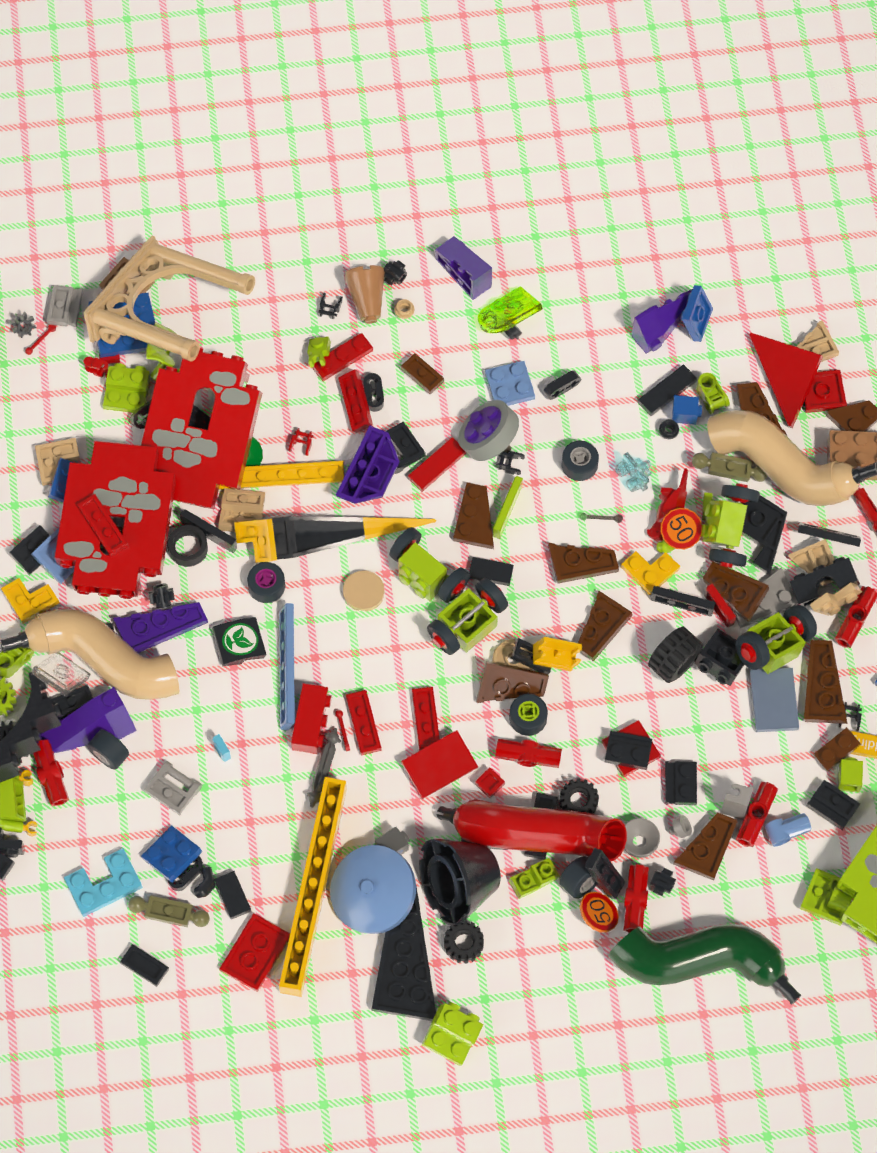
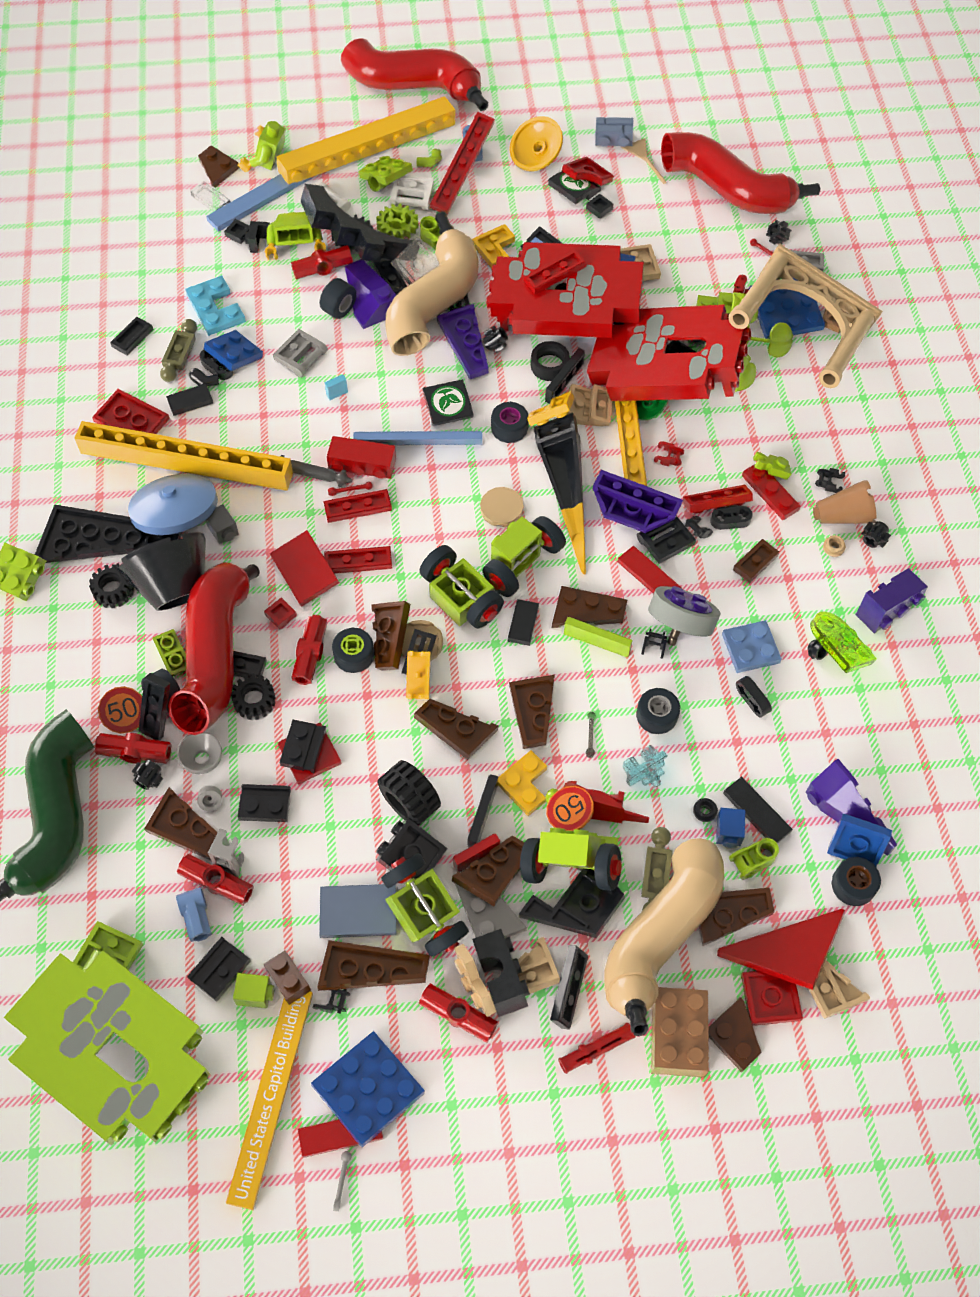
camera: 90 degrees right, 5 degrees down
none -> black piece [685,516,714,539]
none -> black wheel [831,857,881,907]

